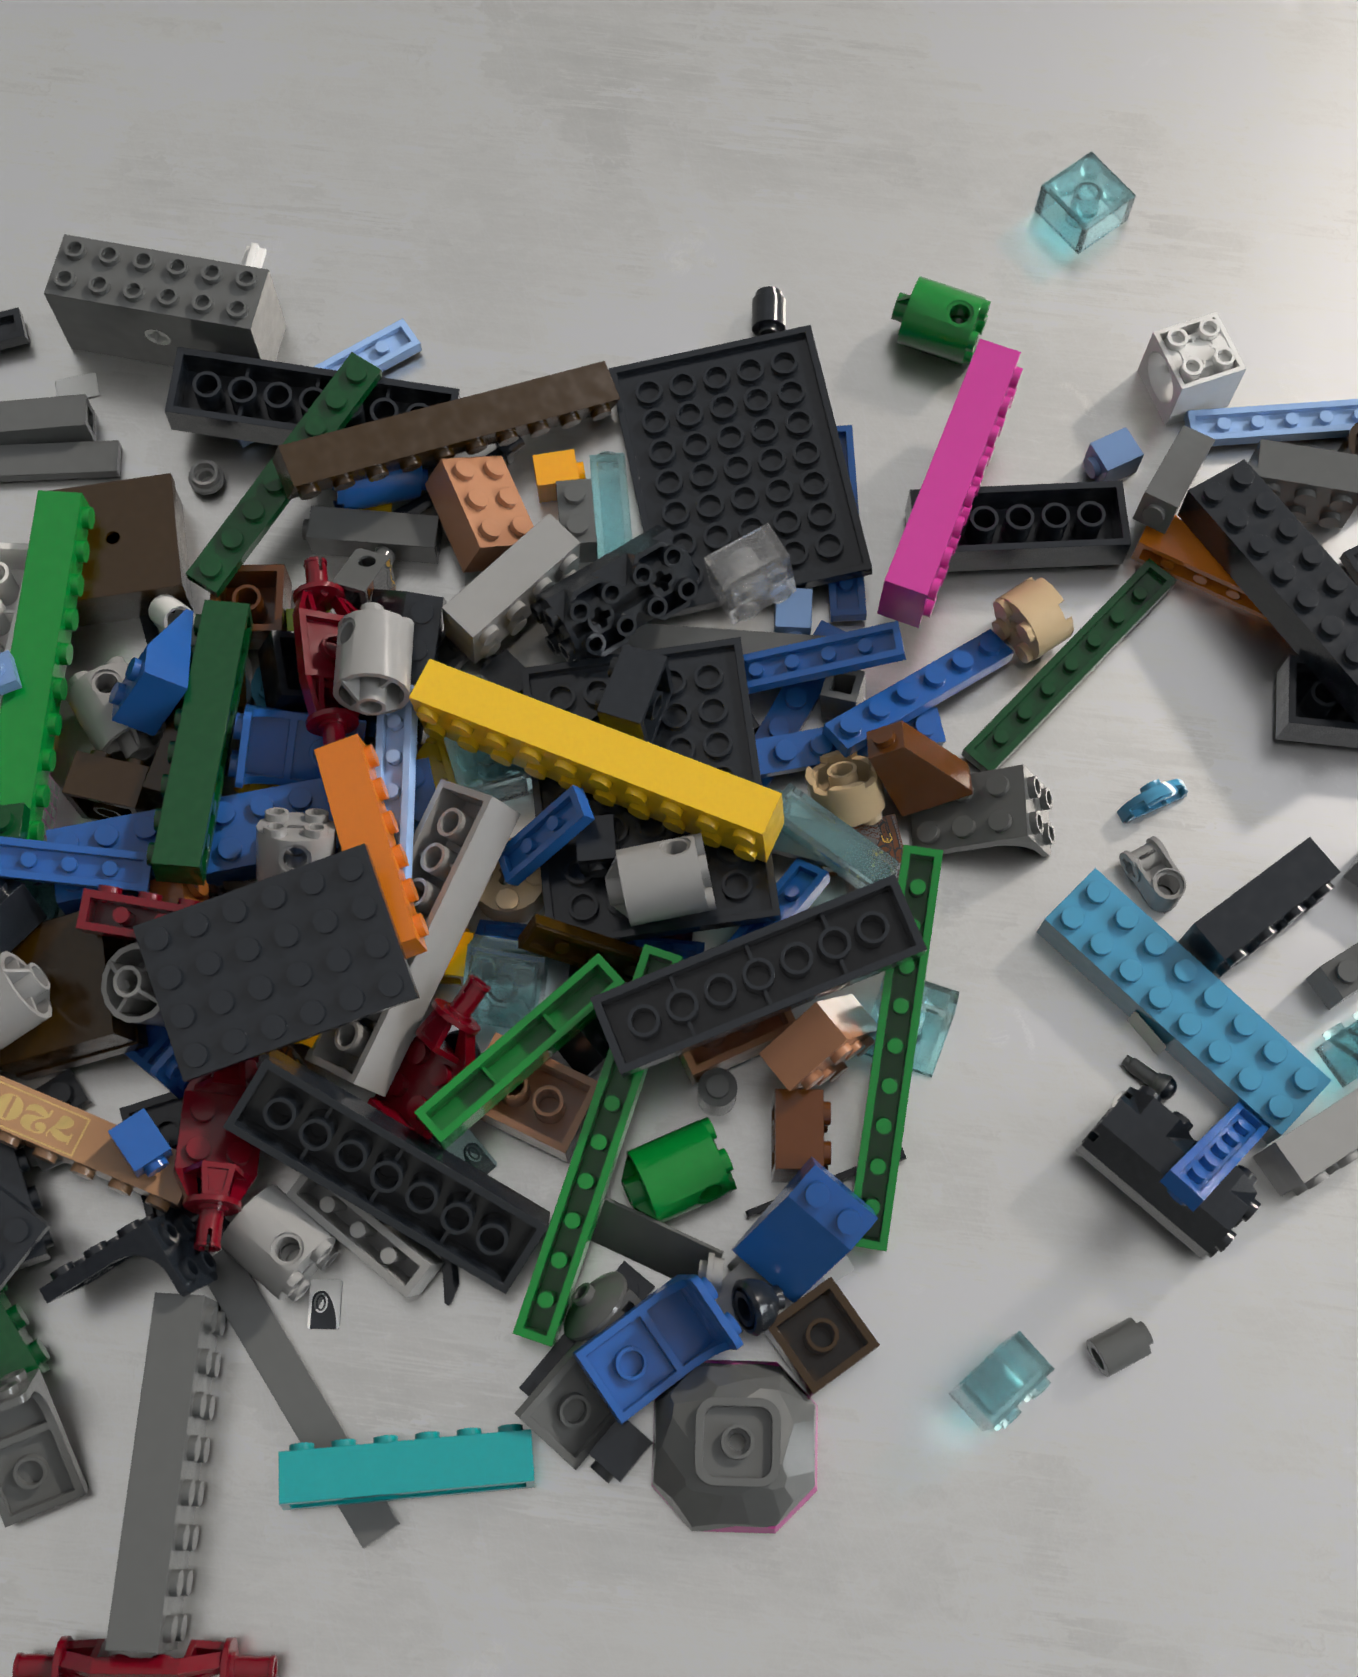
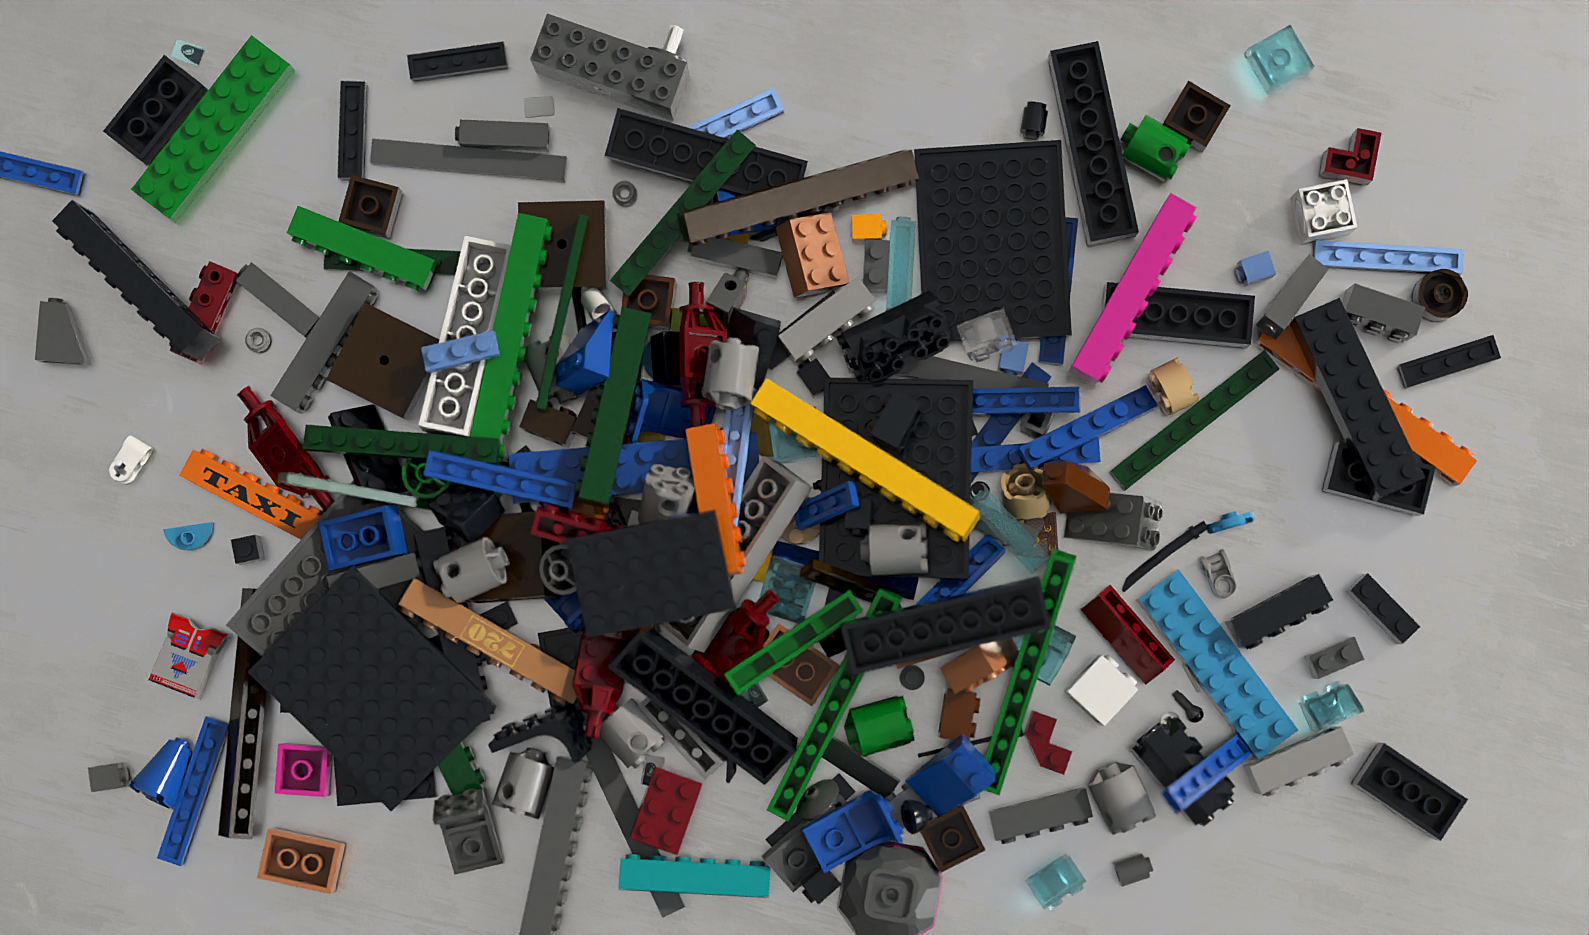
camera: 15 degrees right, 15 degrees up
blue brick [108,1108,173,1178] -> none
light grey plate [698,1252,725,1292] -> none
none -> light grey cylinder [492,747,555,819]
none -> dark green tile [536,214,588,412]
none -> dark red brick [629,767,703,855]
none -> dark grey brick [988,787,1093,844]
none -> dark red brick [1024,711,1072,775]
none -> black brick [1048,41,1139,246]
none -> white brick [1064,655,1139,726]
none -> dark red brick [1081,585,1175,685]
none -> light grey cylinder [1089,762,1156,835]
none -> black sword [1122,520,1209,592]
none -> dark brown brick [1163,81,1231,152]
none -> dark red brick [1319,128,1382,185]

